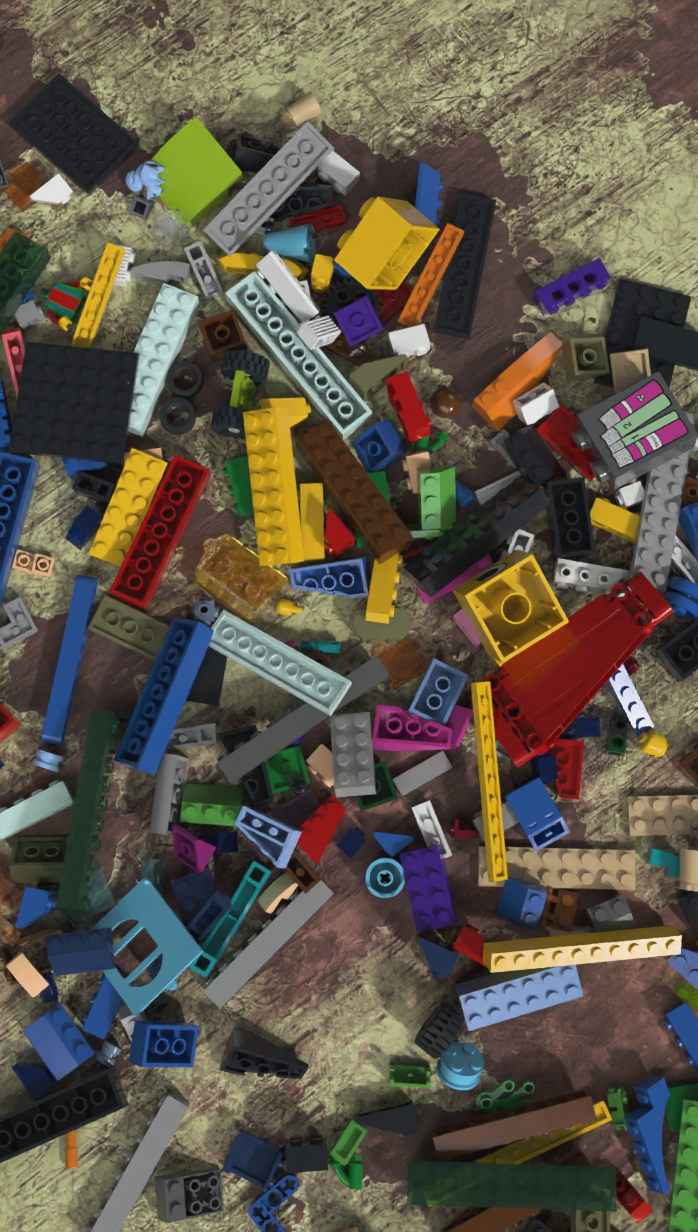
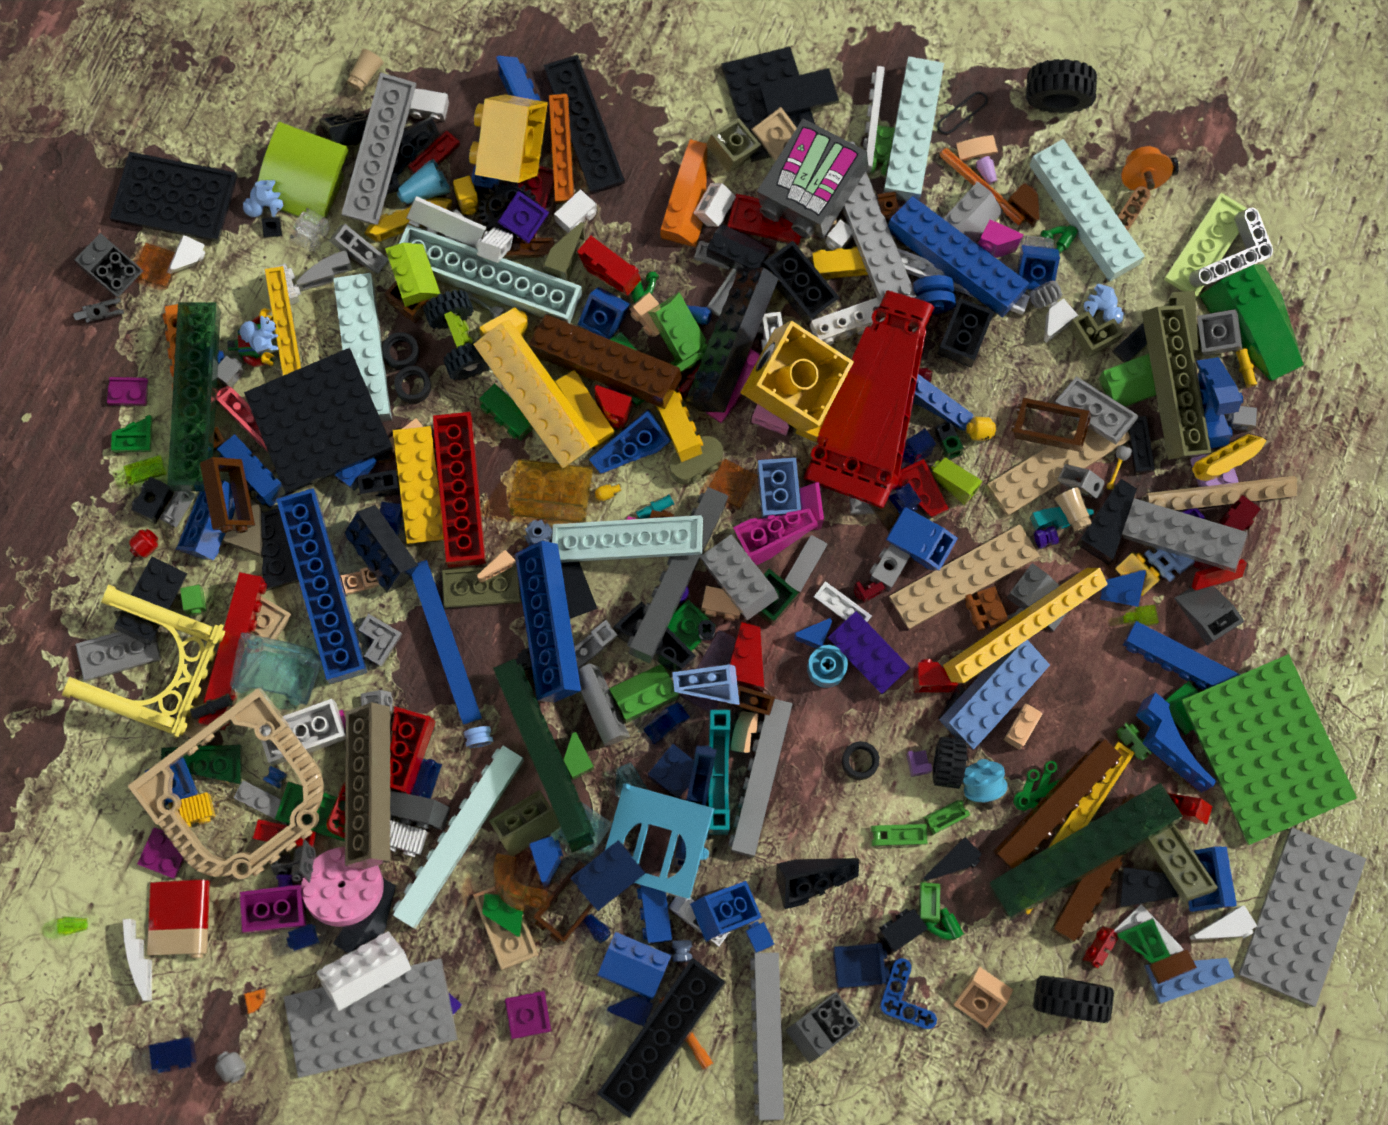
camera: 30 degrees left, 5 degrees down
light nougat slope [6,951,49,998] -> none
magenta slope [172,823,216,874] -> none
clear blue brick [337,827,366,858] -> none
dark blue slope [416,935,458,979] -> none
reddish brown hair [431,390,462,419] -> none
yellow plate [471,681,508,882] -> none
blue slope [496,877,548,930] -> none
dark purple brick [533,258,610,316] -> none
none -> light blue animal [240,316,279,354]
none -> black brick [344,505,418,593]
none -> lime slope [385,243,440,307]
none -> hinge [467,292,506,319]
none -> light nougat slope [477,550,516,583]
none -> bright green slope [562,732,594,780]
none -> blue brick [745,921,774,953]
none -> black tyre [842,741,880,780]
none -> bright green plate [871,824,927,847]
none -> medium lavender panel [906,750,933,777]
none -> lime slope [931,457,983,505]
none -> light nougat brick [1003,704,1043,750]
none -> dark purple wheel [1034,526,1059,549]

